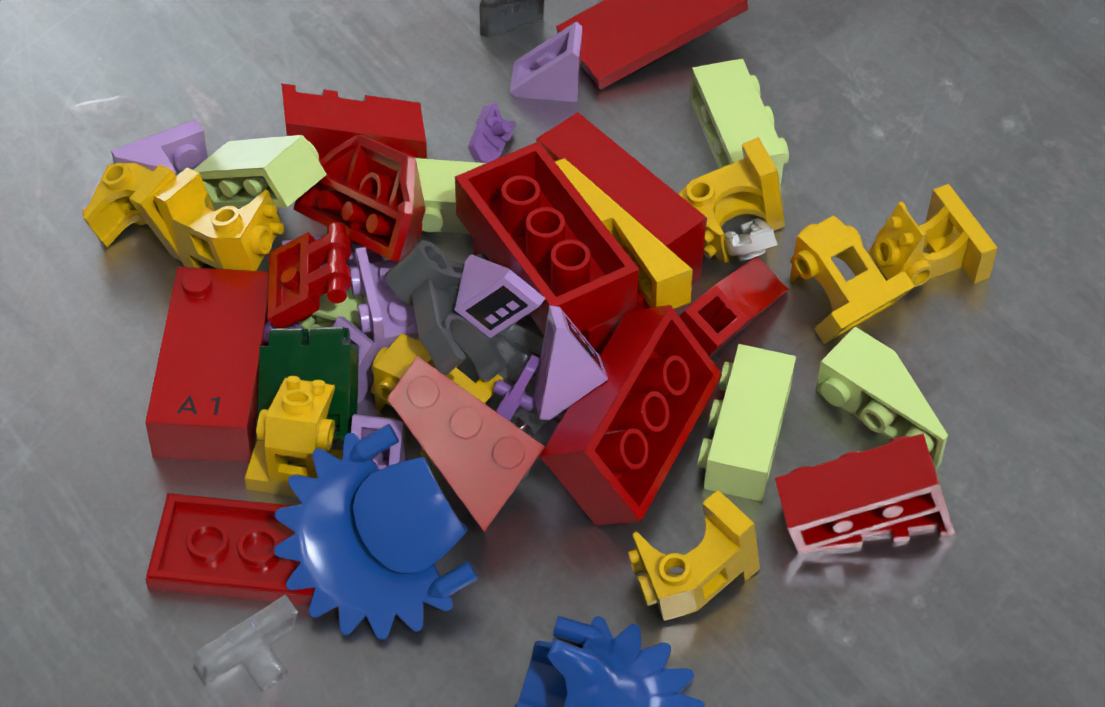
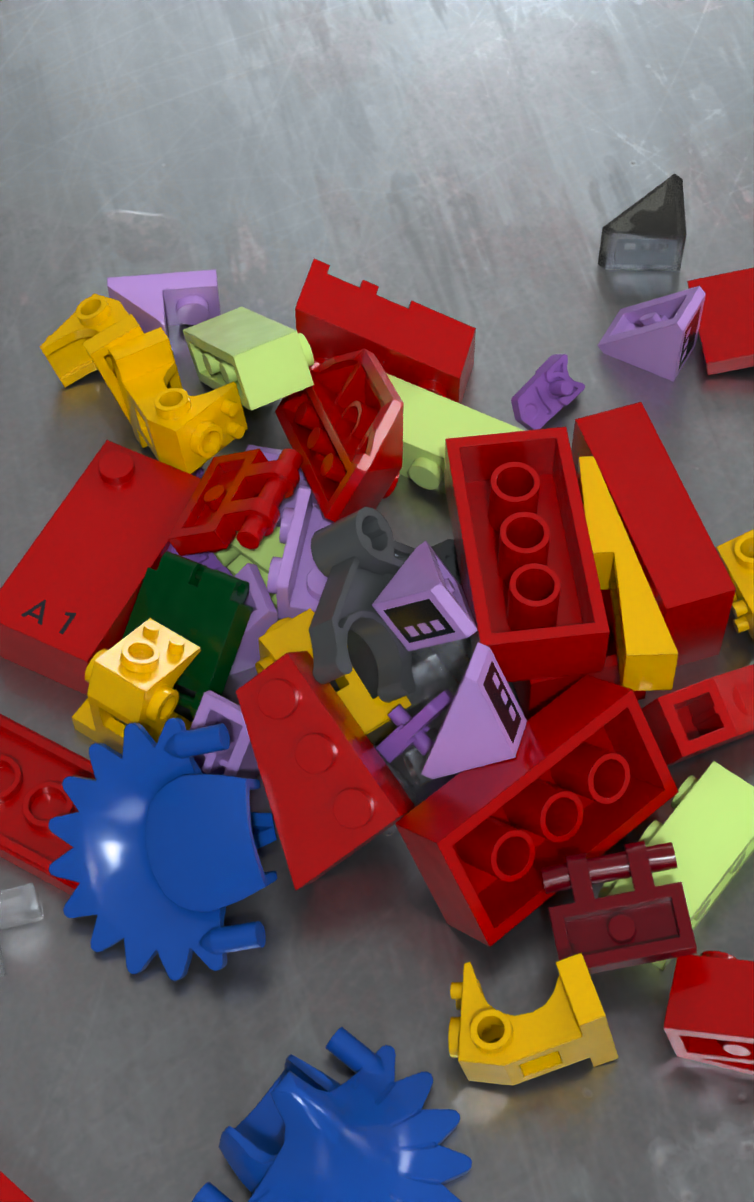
camera: 25 degrees right, 5 degrees up
none -> dark red plate [541,841,697,974]

